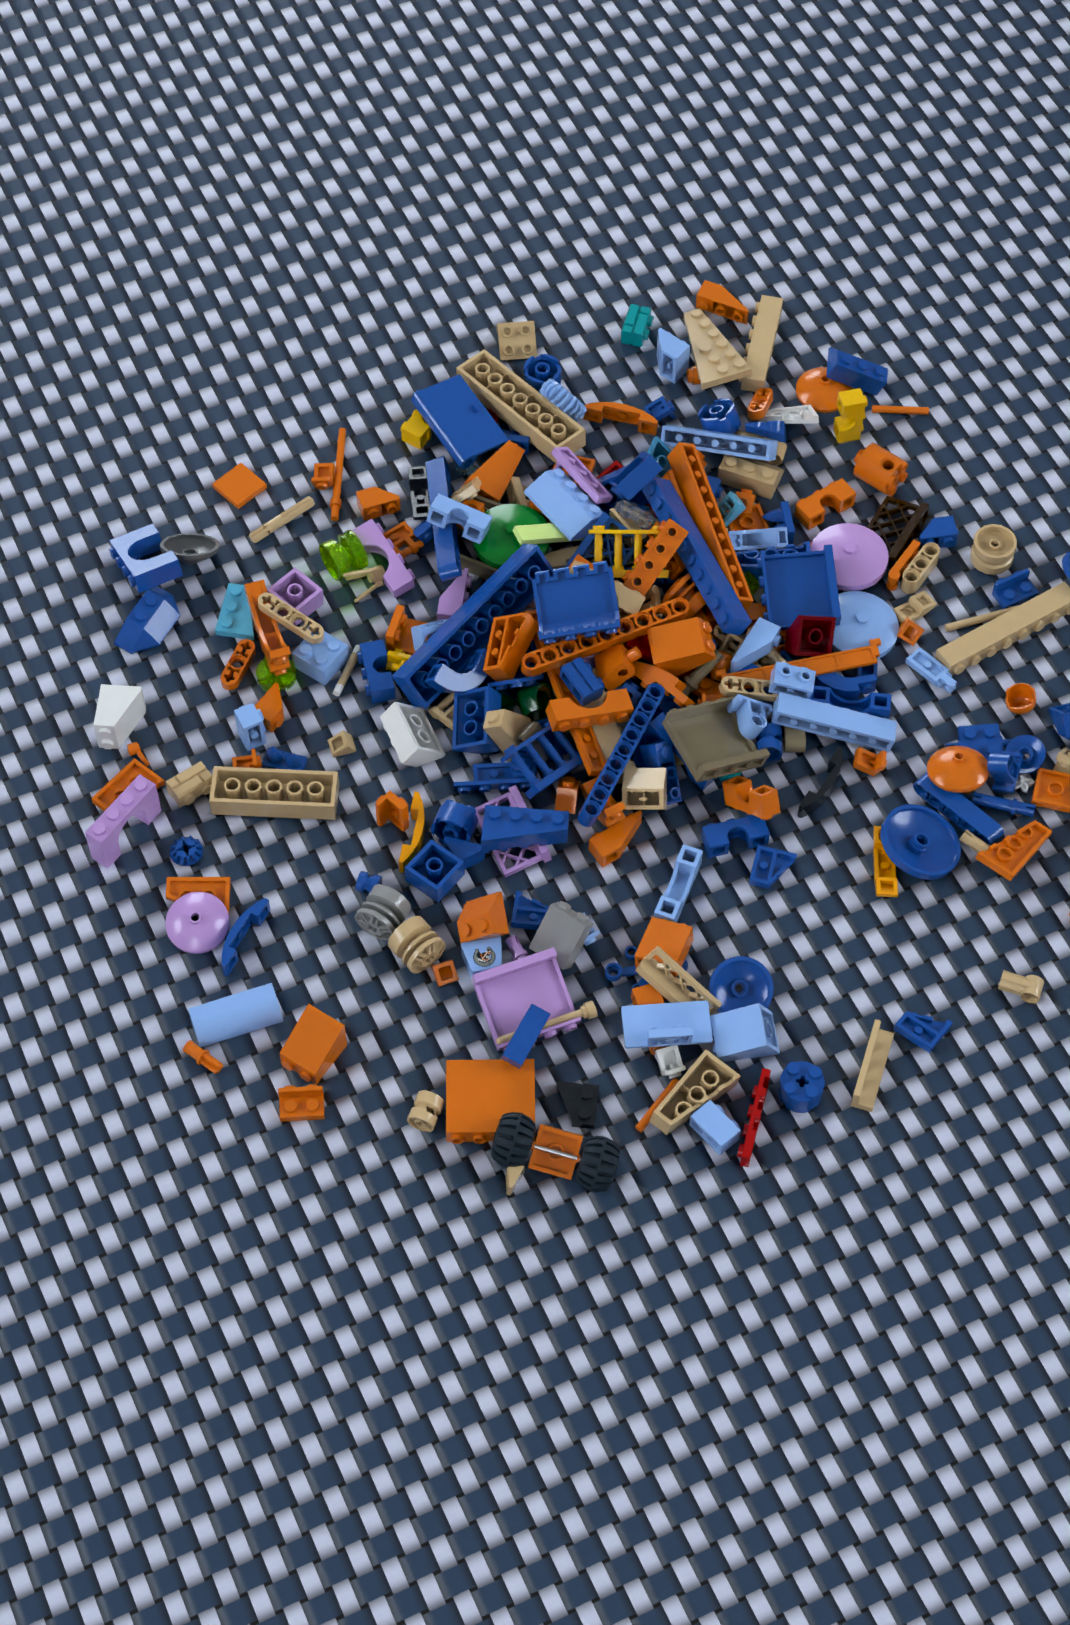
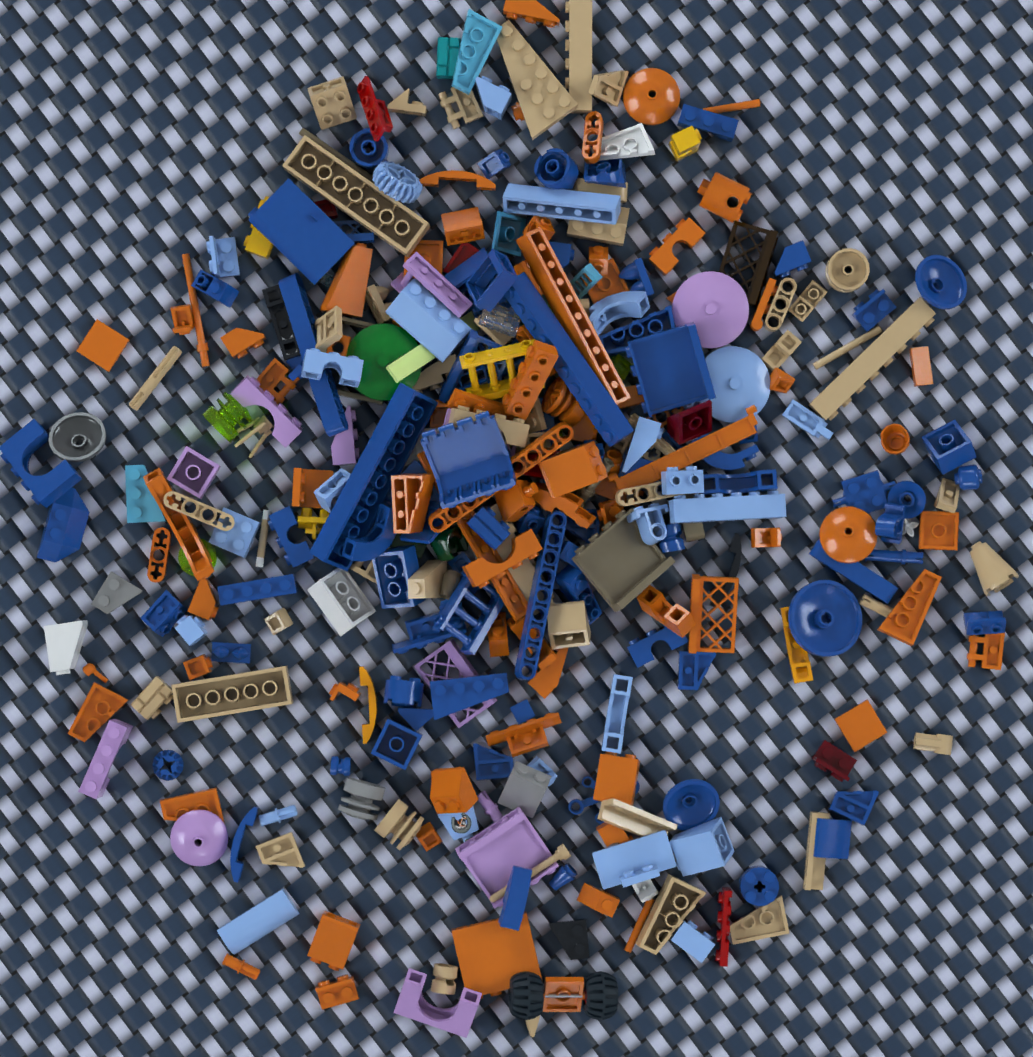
camera: 10 degrees left, 30 degrees up
blue slope [826,347,888,396] -> none
none -> light grey wing [91,571,143,614]
none -> blue bracket [141,590,188,637]
none -> blue slope [191,270,239,308]
none -> light blue bracket [206,236,240,278]
none -> blue brick [217,574,298,606]
none -> tan wing [256,832,305,868]
none -> light blue axle [259,805,298,827]
none -> red bracket [357,76,393,142]
none -> tan slope [387,89,427,116]
none -> lavender arch [394,968,482,1038]
none -> tan plate [438,87,483,129]
none -> orange bracket [441,207,485,246]
none -> medium azure wing [451,9,503,95]
none -> orange bracket [485,712,562,757]
none -> blue tile [510,699,536,725]
none -> blue cone [549,863,577,891]
none -> orange slope [577,882,620,918]
none -> tan wing [588,70,629,107]
none -> blue arch [677,104,739,142]
none -> orange fence [688,574,739,654]
none -> tan wing [730,895,790,945]
none -> tan slope [788,280,828,322]
none -> dark red bracket [812,740,857,782]
none -> blue slope [813,818,852,859]
none -> orange tile [834,699,887,752]
none -> orange slope [909,346,933,387]

